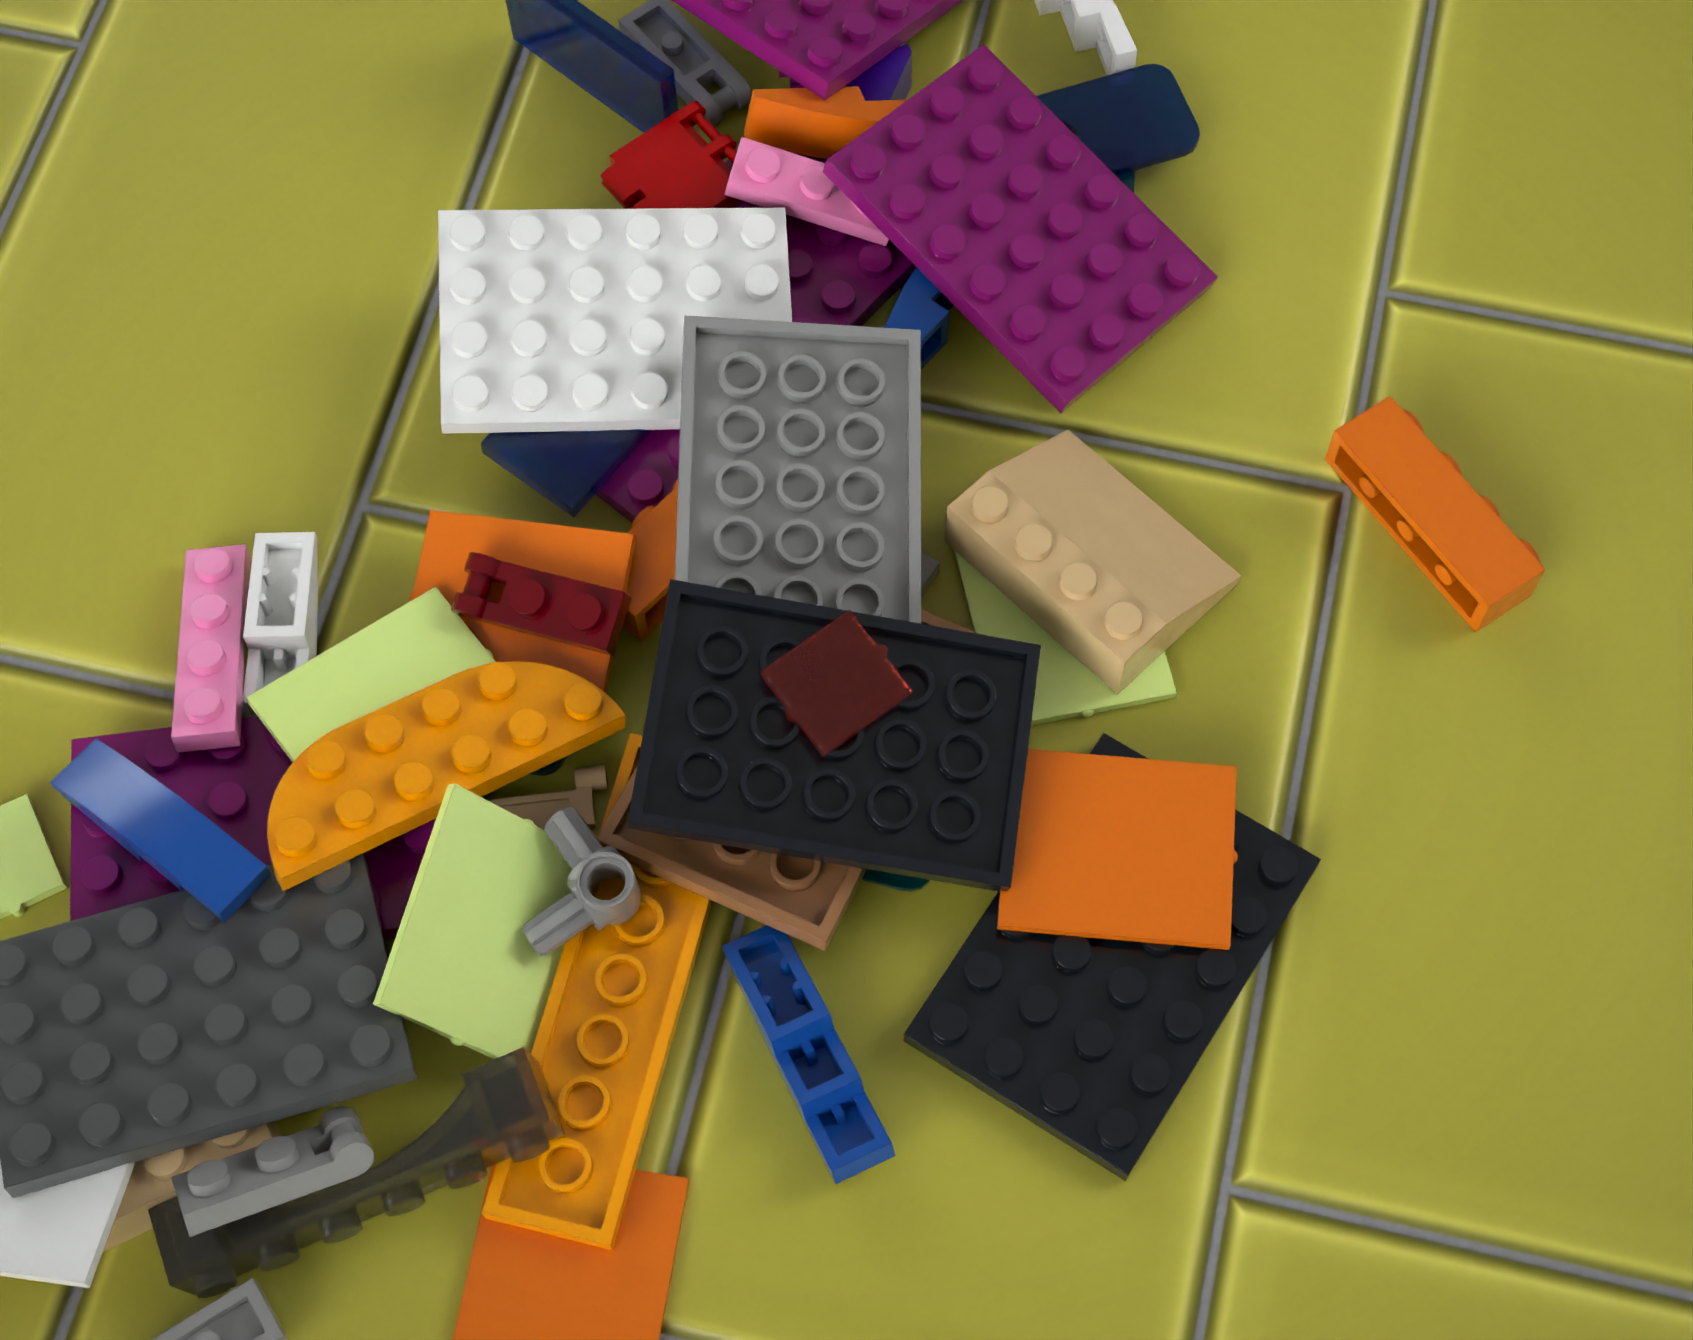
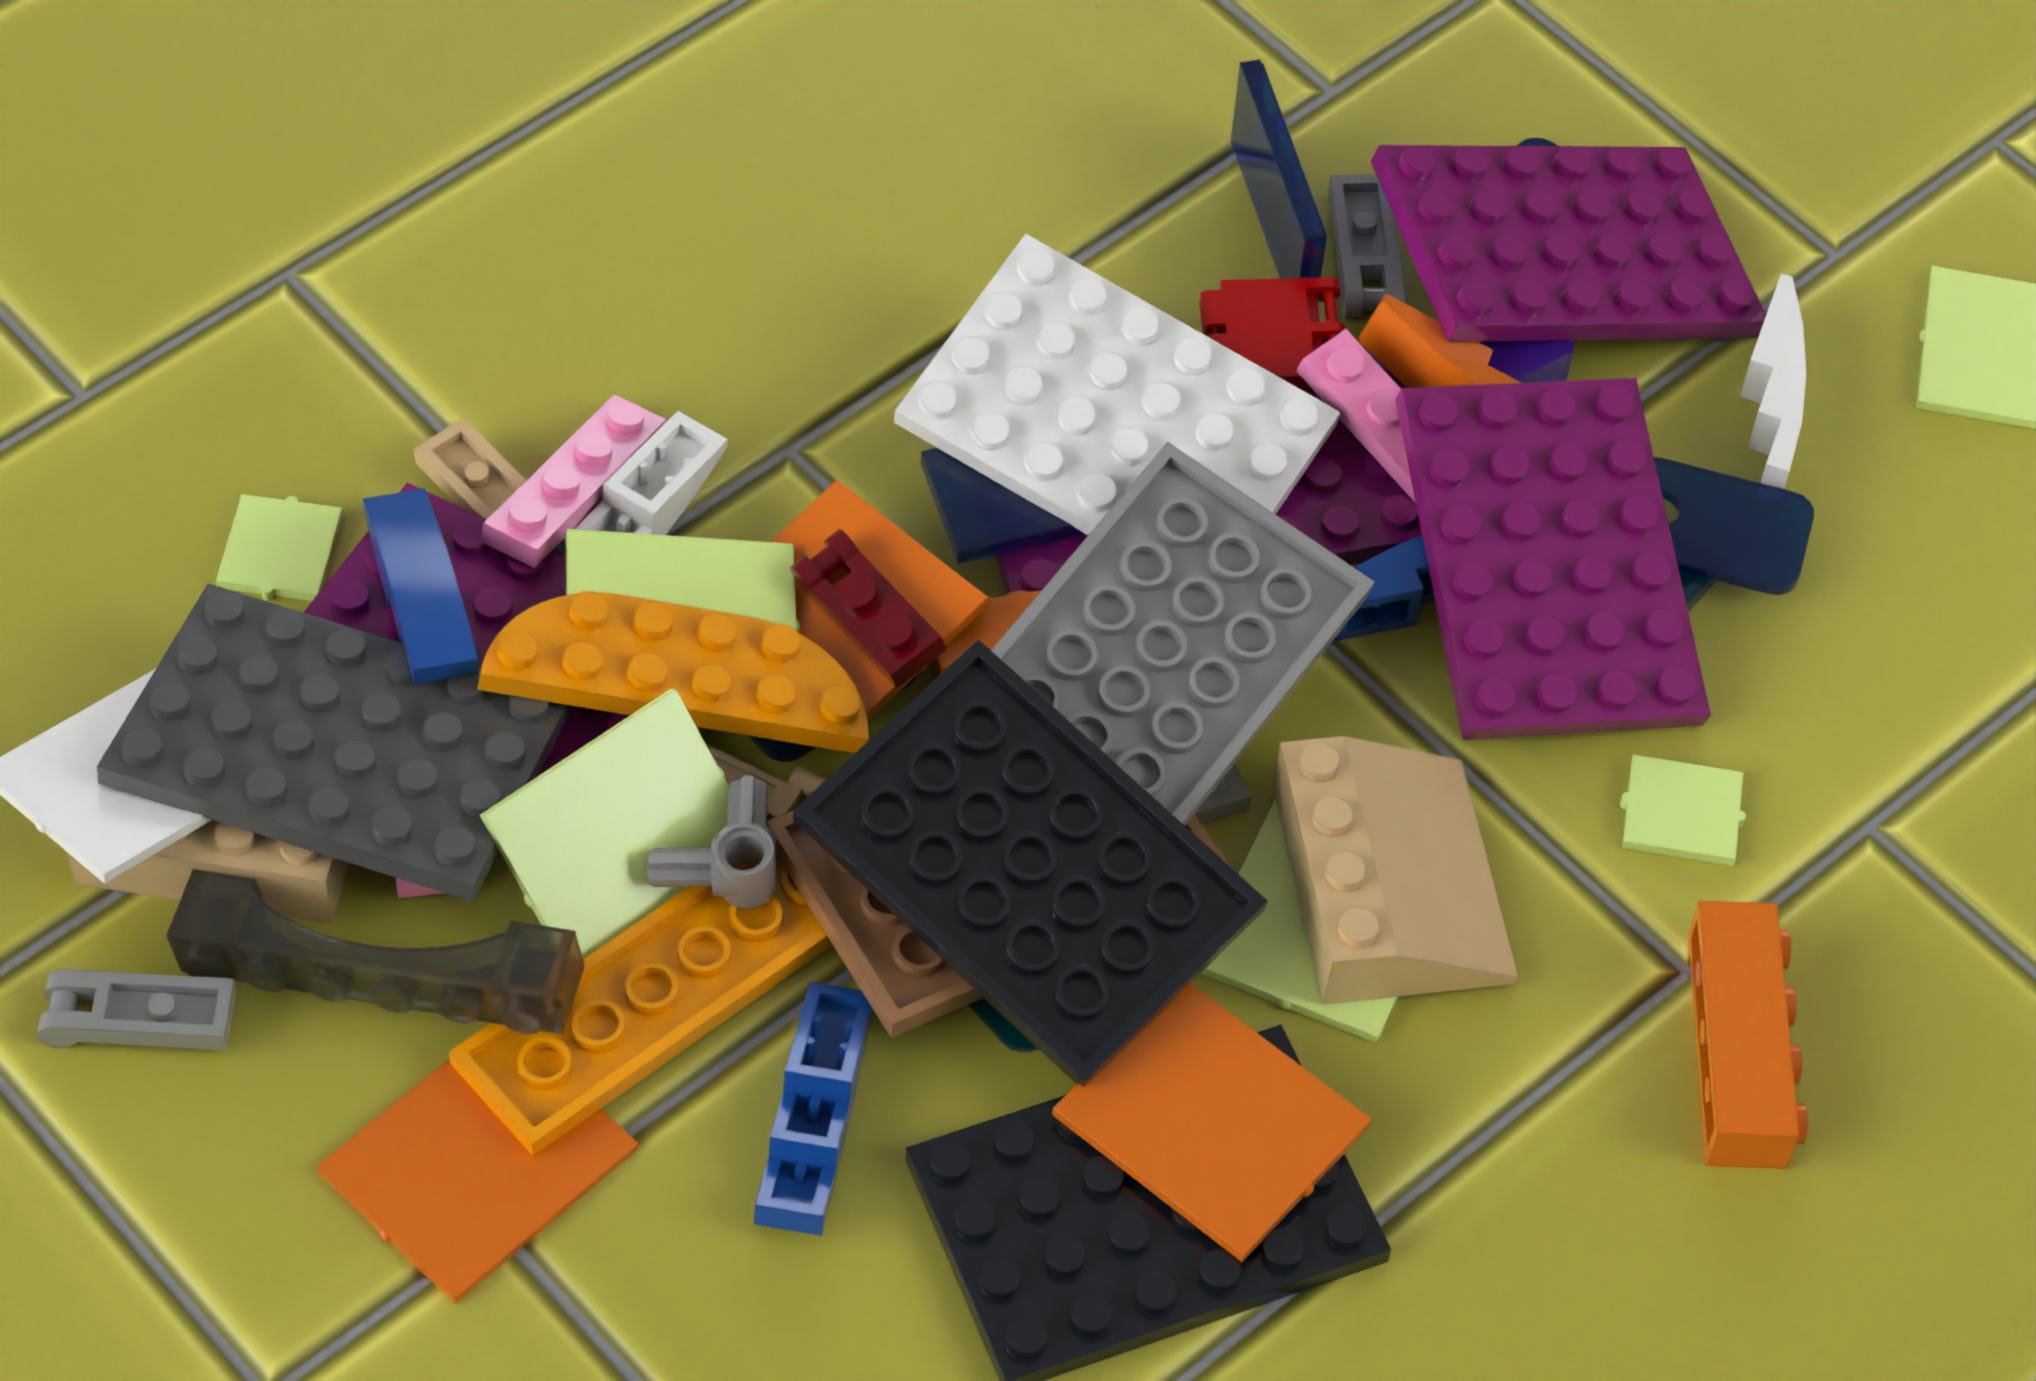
camera: 30 degrees right, 10 degrees down
light grey plate [171,1106,374,1237] -> none
clear red piece [760,610,913,757] -> none
none -> tan plate [414,417,526,519]
none -> yellowish green piece [1620,754,1746,866]

